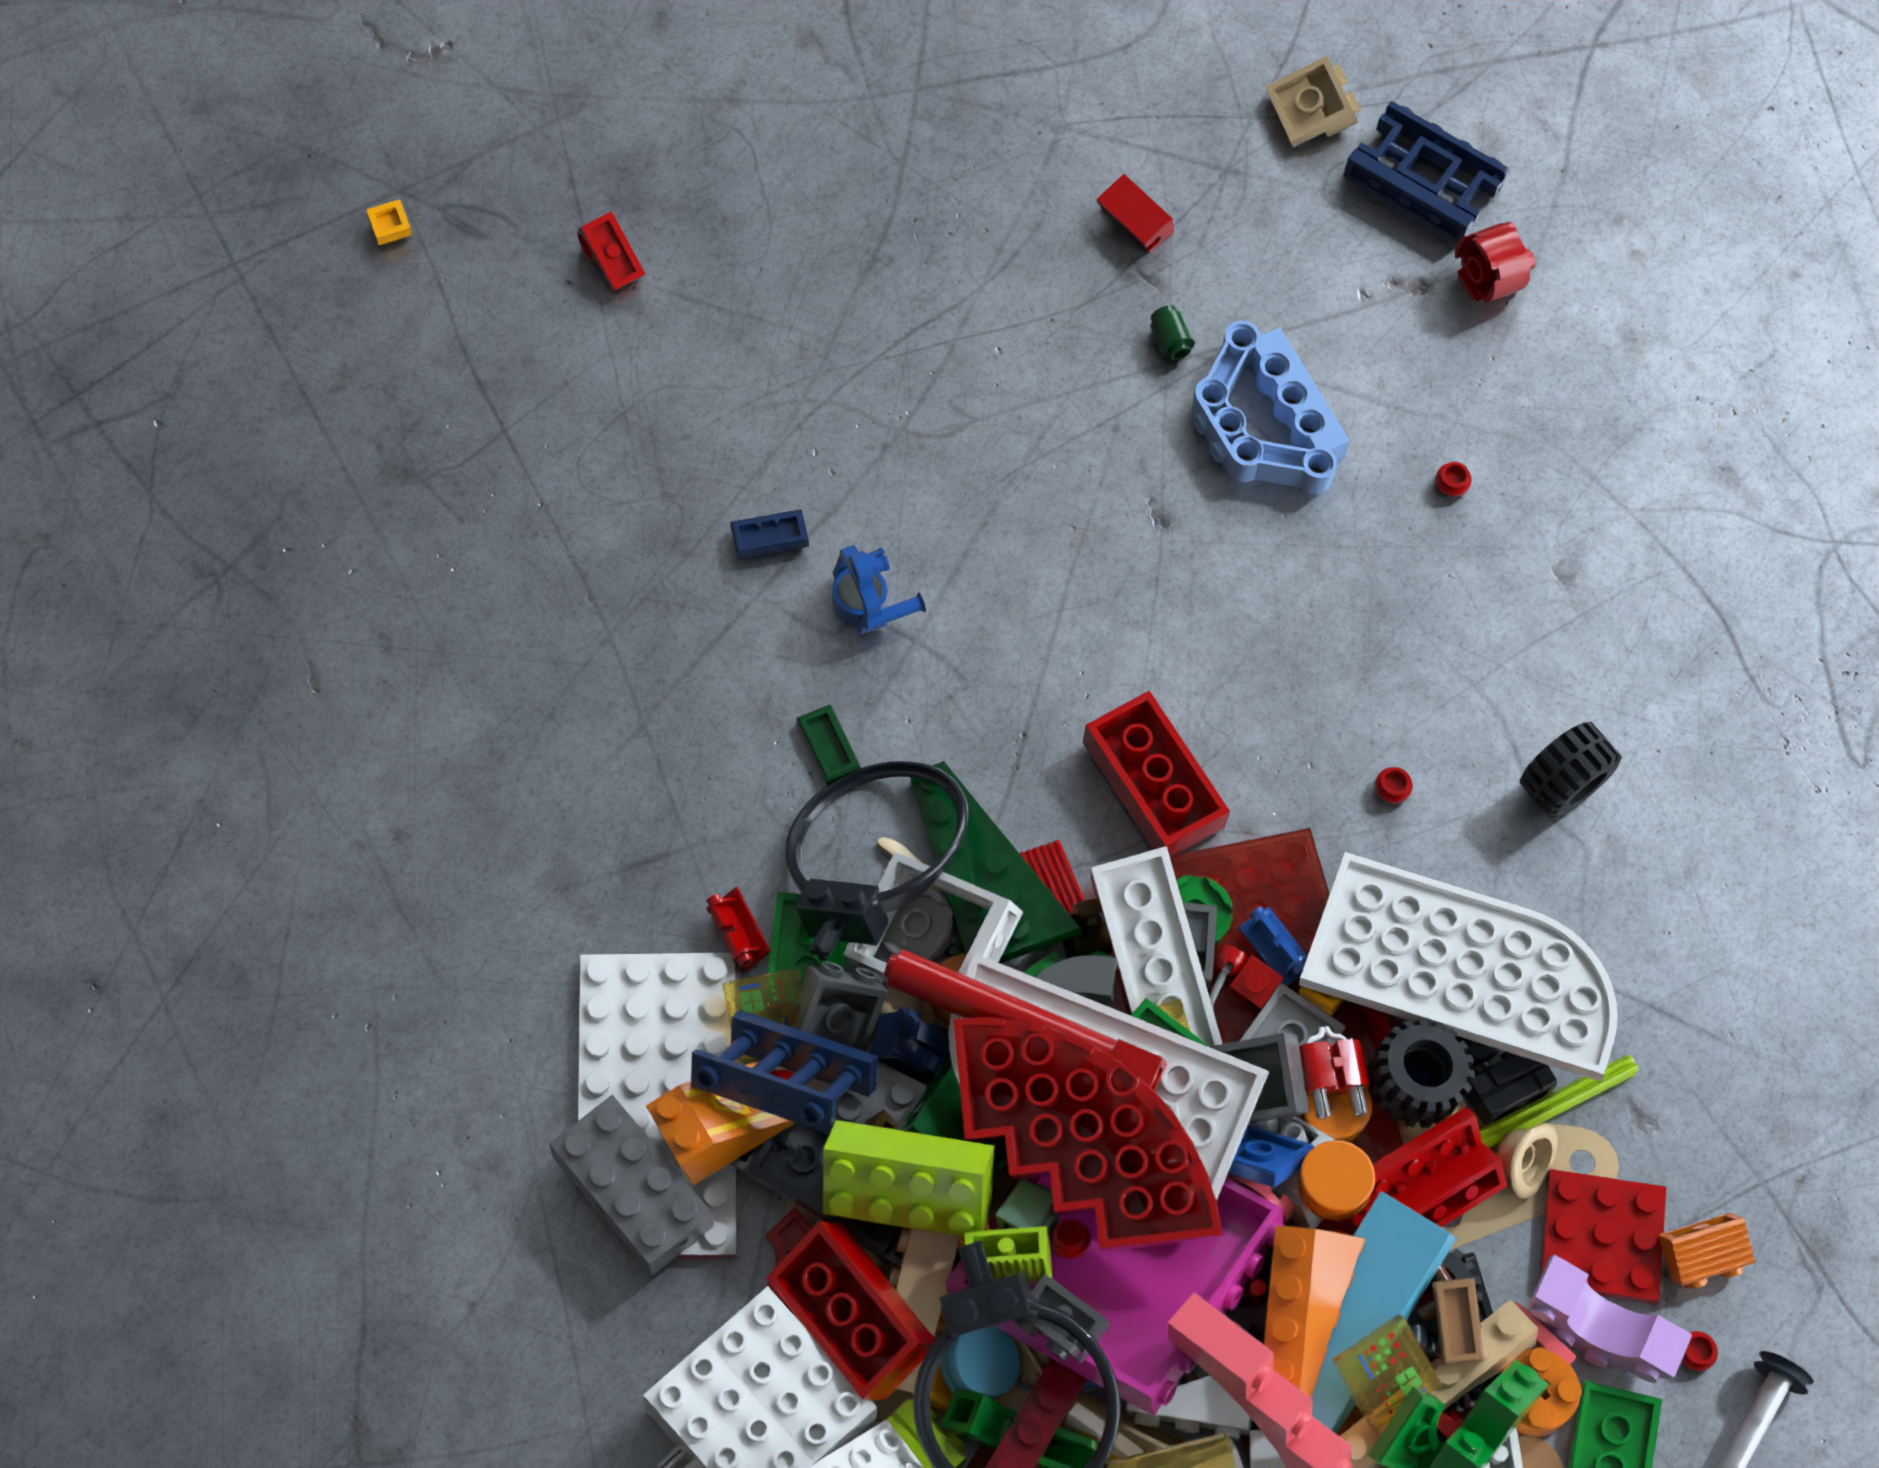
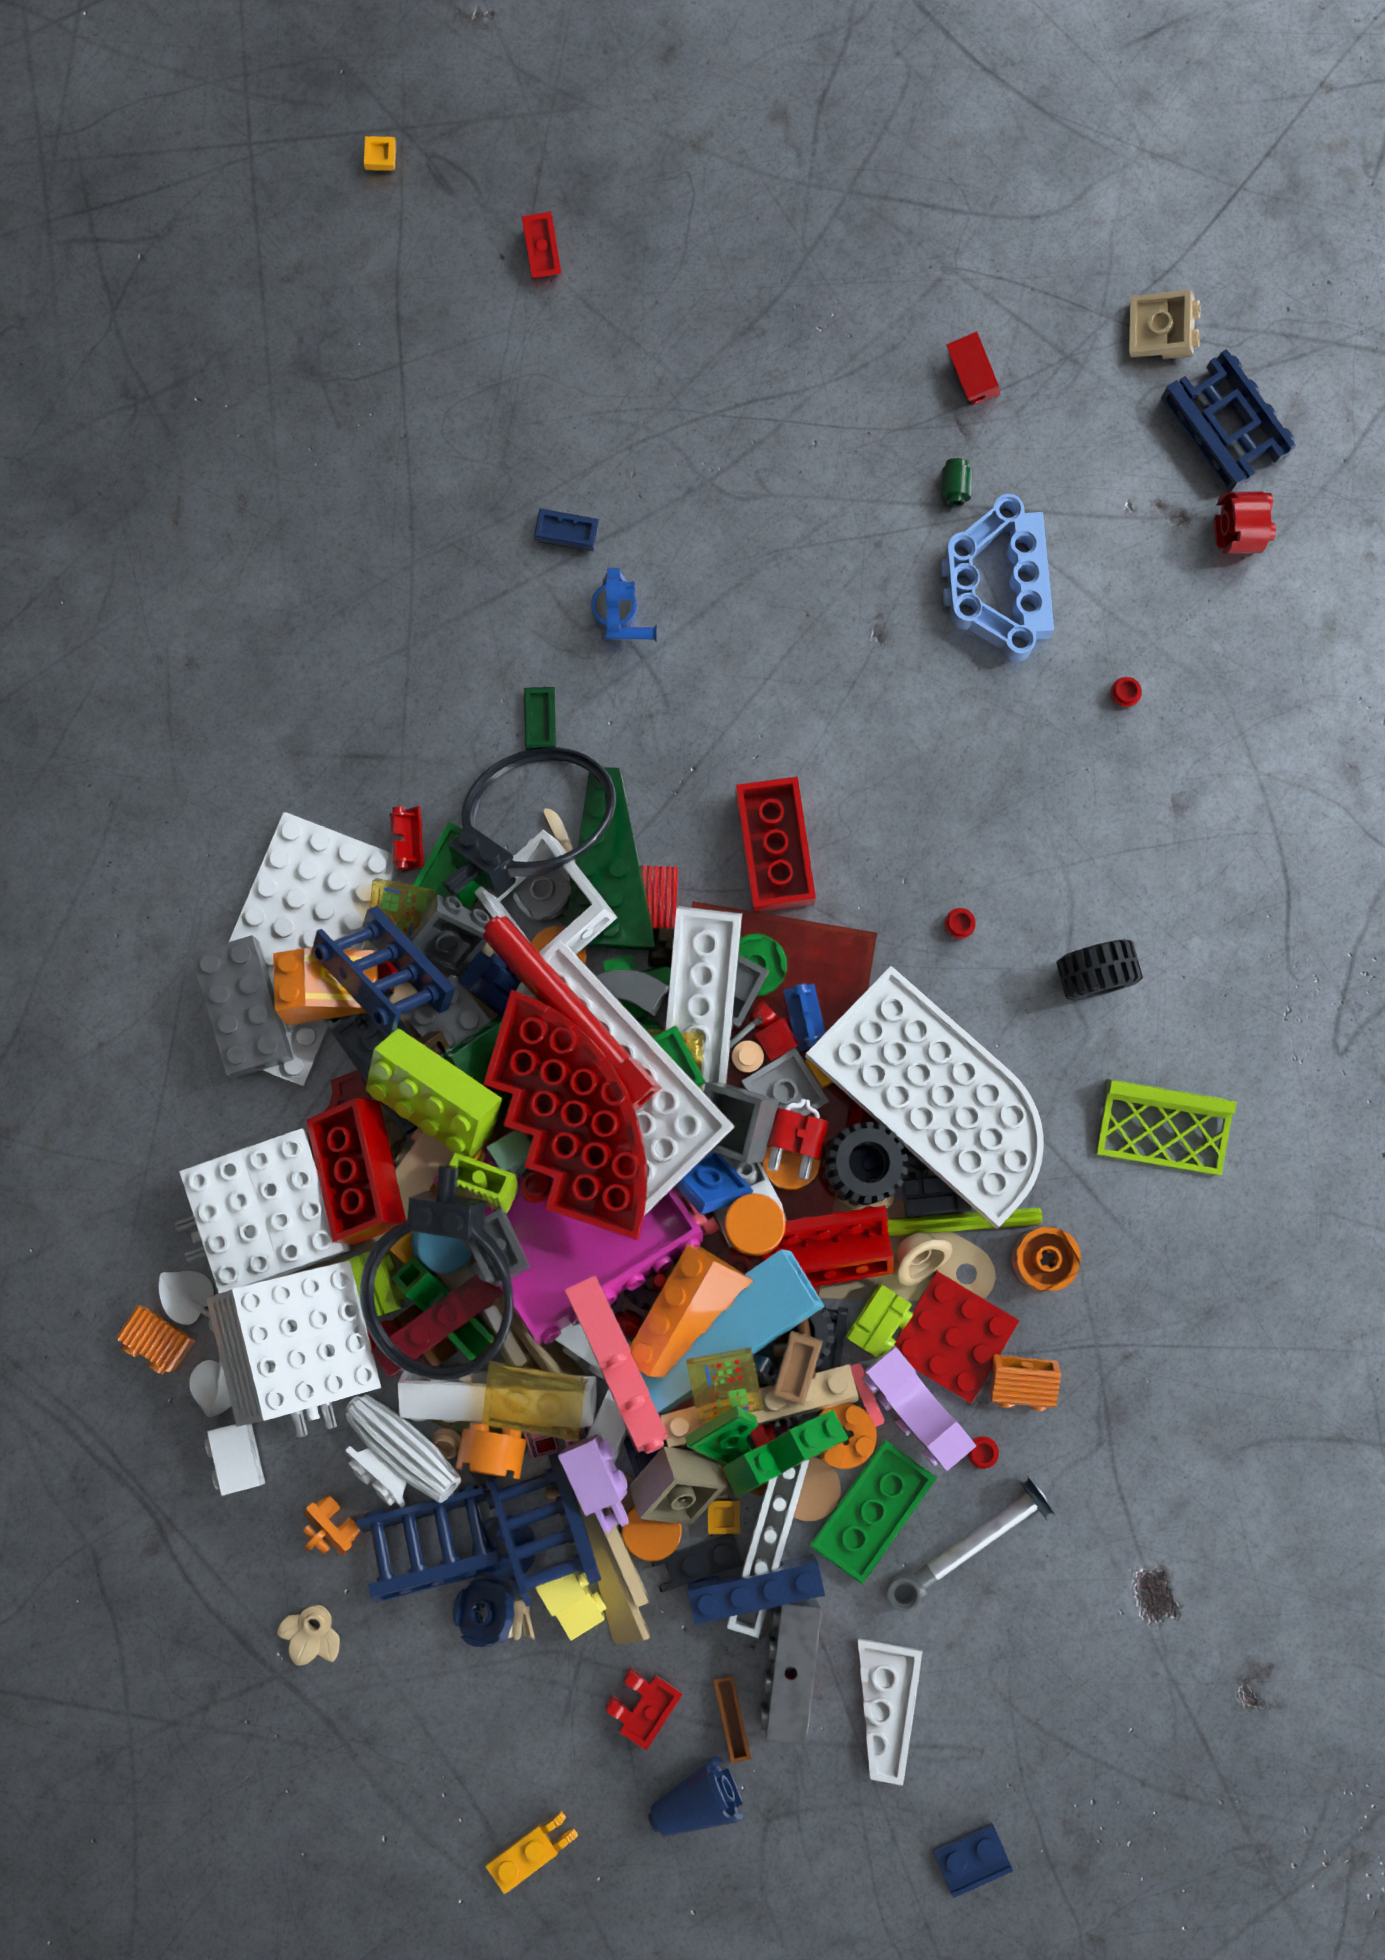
camera: 25 degrees right, 15 degrees up
none -> light nougat plate [732,1041,764,1073]
none -> lime brick [844,1283,913,1359]
none -> orange brick [1011,1227,1081,1292]
none -> lime fence [1096,1078,1237,1175]

